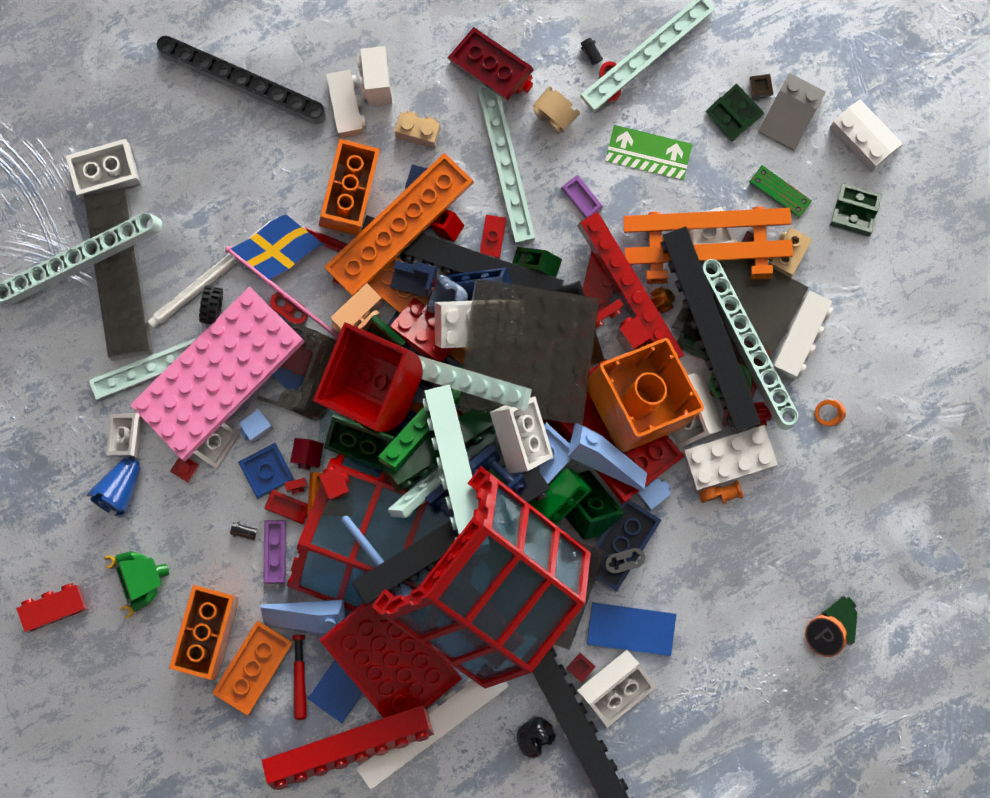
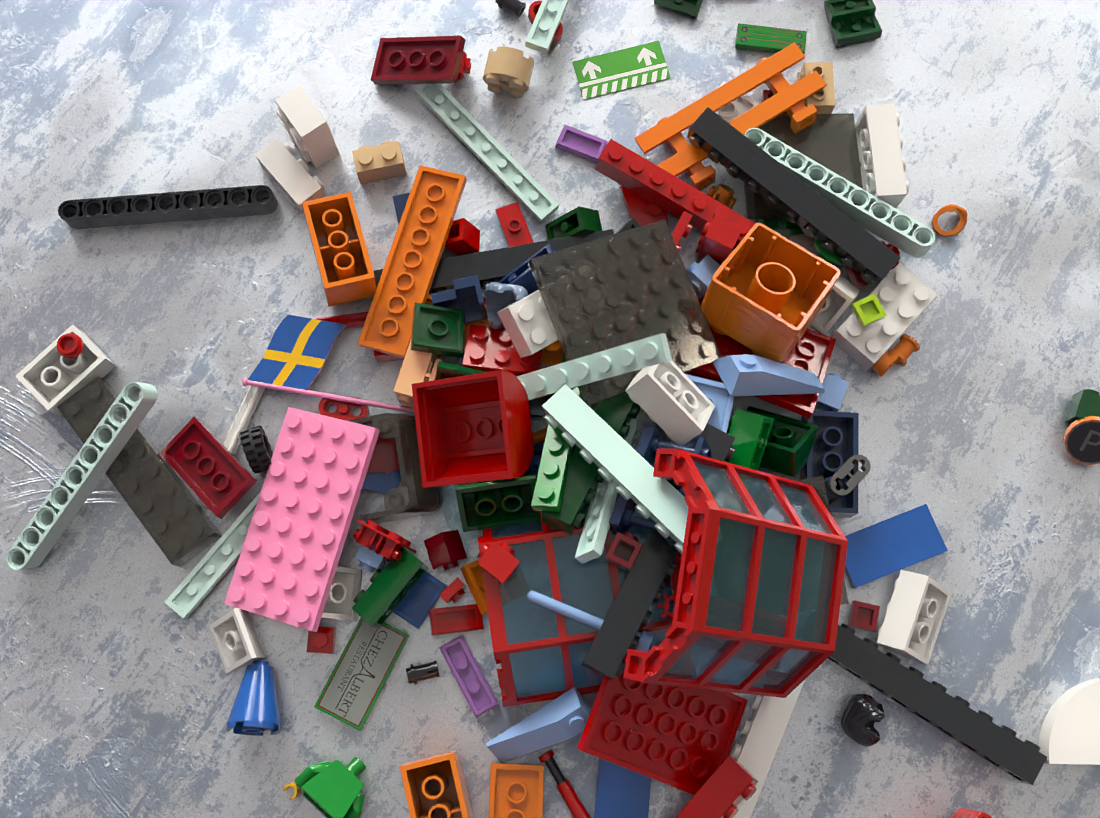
camera: 30 degrees left, 5 degrees down
none -> red plate [57,333,84,358]
none -> dark red plate [160,416,257,519]
none -> light grey tile [314,618,410,731]
none -> dark green slope [352,547,428,629]
none -> red hinge [353,519,417,561]
none -> dark green tile [411,302,464,357]
none -> dark red brick [604,531,643,572]
none -> light blue brick [682,254,721,299]
none -> lime plate [850,294,887,328]

